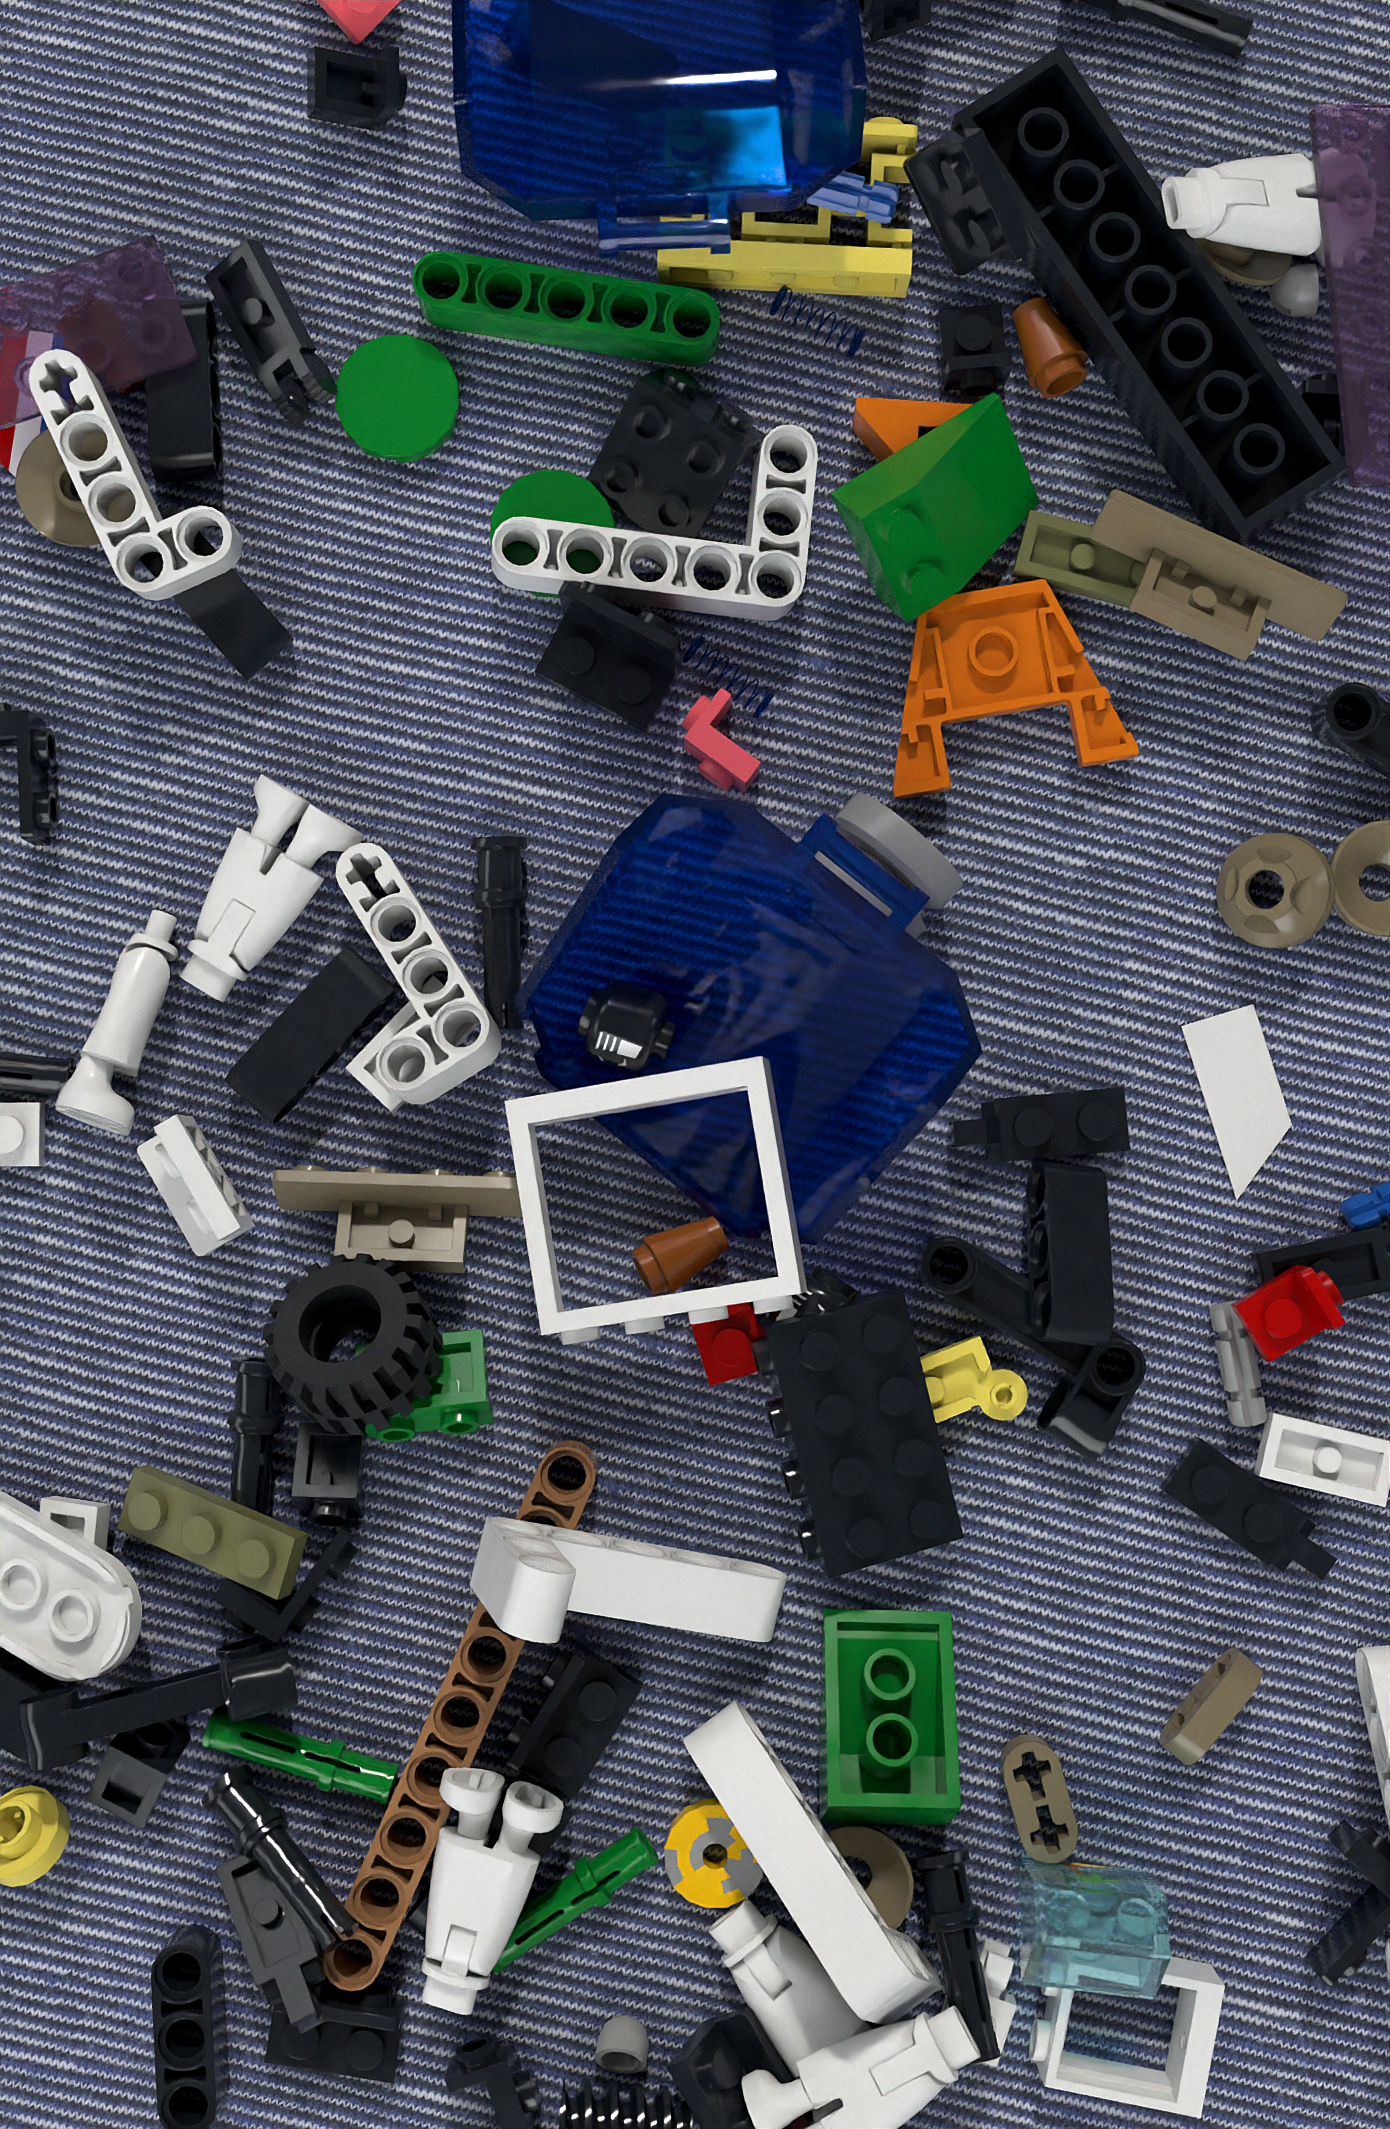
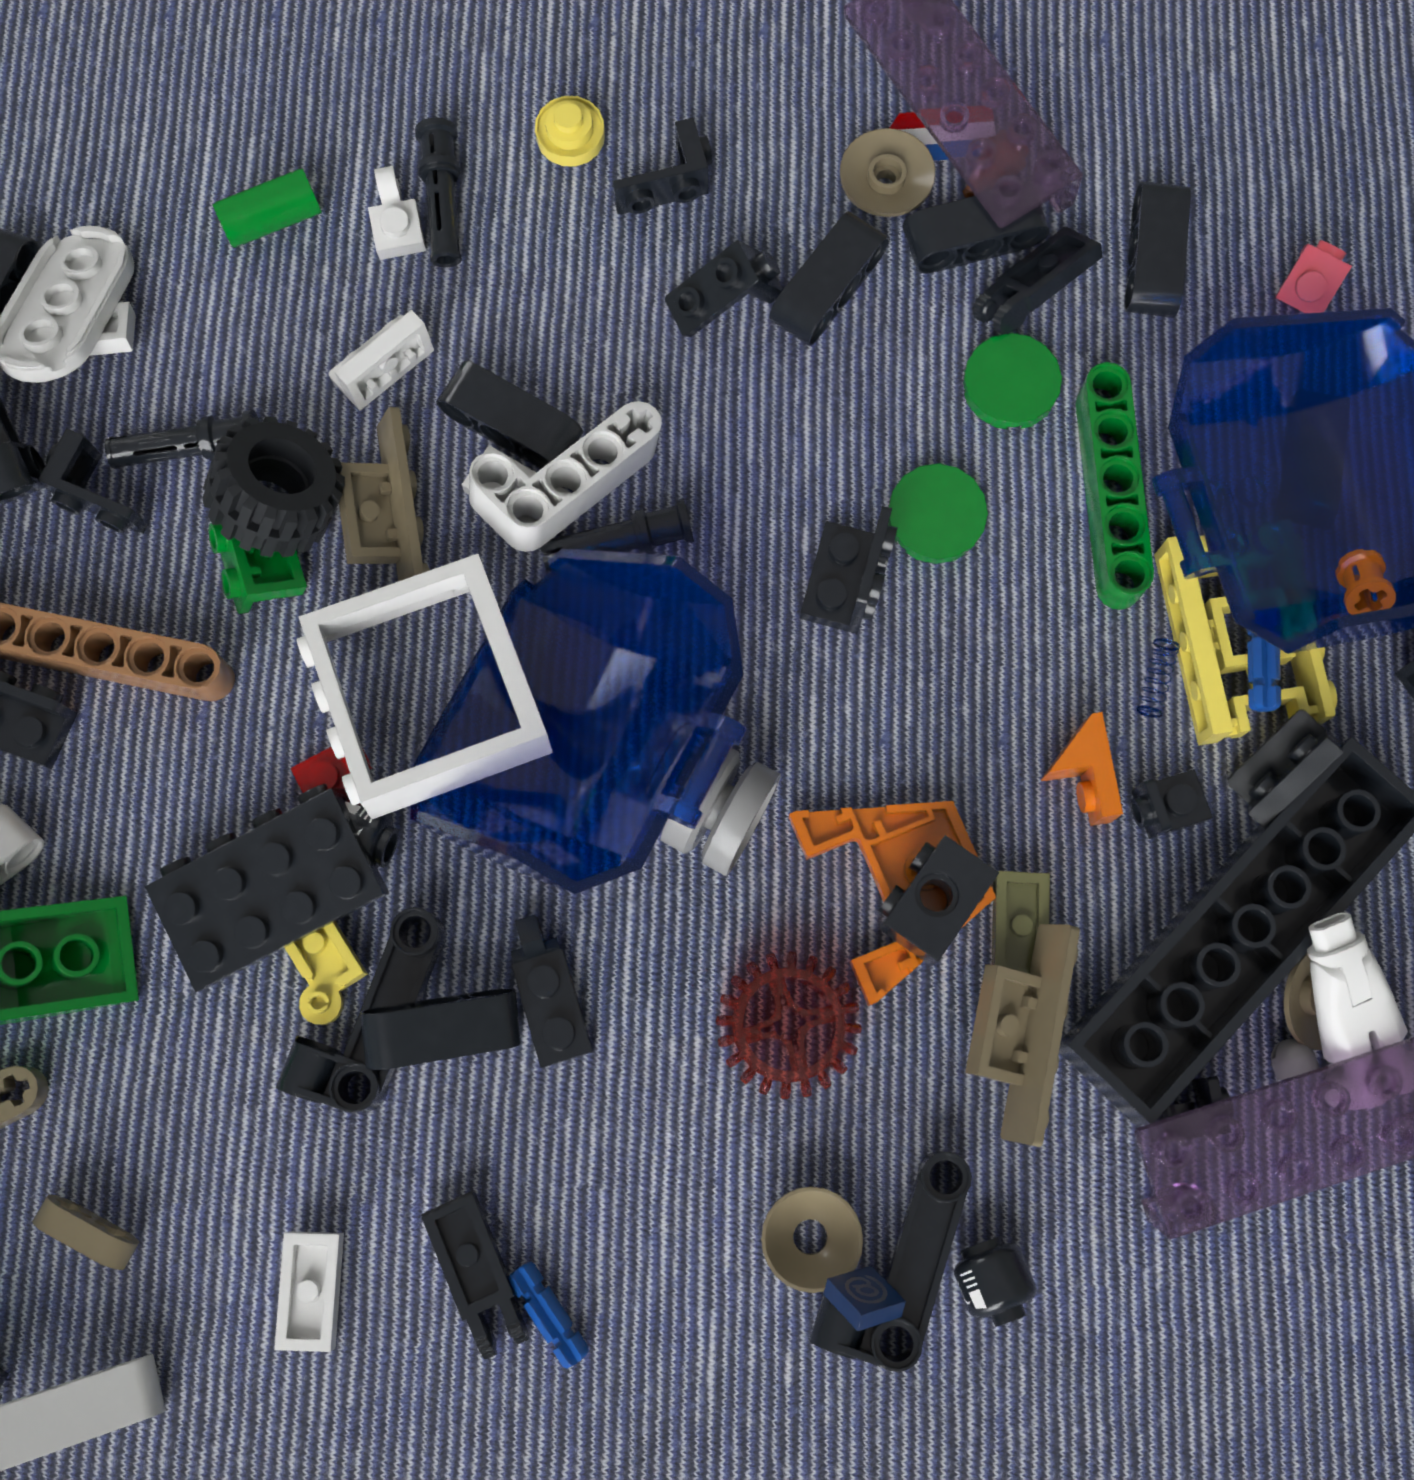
camera: 75 degrees right, 10 degrees down
white beam [28,349,242,601] -> none
white piece [55,910,178,1136] -> none
olive plate [117,1465,308,1600] -> none
white piece [180,774,364,1002] -> none
black bracket [291,1422,367,1526] -> none
black bracket [307,45,407,132] -> none
white beam [470,1517,787,1643] -> none
white beam [491,424,818,621] -> none
black head [577,979,677,1073] -> none
black bracket [586,367,766,539] -> none
dark orange cone [630,1216,730,1296] -> none
coral bracket [681,687,761,793] -> none
clear blue piece [682,636,775,719] -> none
green slope [830,392,1039,623] -> none
dark orange cone [1012,297,1088,398] -> none
black hinge [1159,1436,1338,1580] -> none
white sticker [1181,1004,1292,1200] -> none
light grey axle [1209,1300,1268,1427] -> none
dark tan piece [1216,833,1336,949] -> none
red bracket [1230,1265,1346,1362] -> none
none -> black bracket [665,240,783,337]
none -> clear red gear [716,951,862,1099]
none -> black brick [878,835,999,966]
none -> black beam [1124,181,1191,318]
none -> orange bush [1335,549,1396,619]

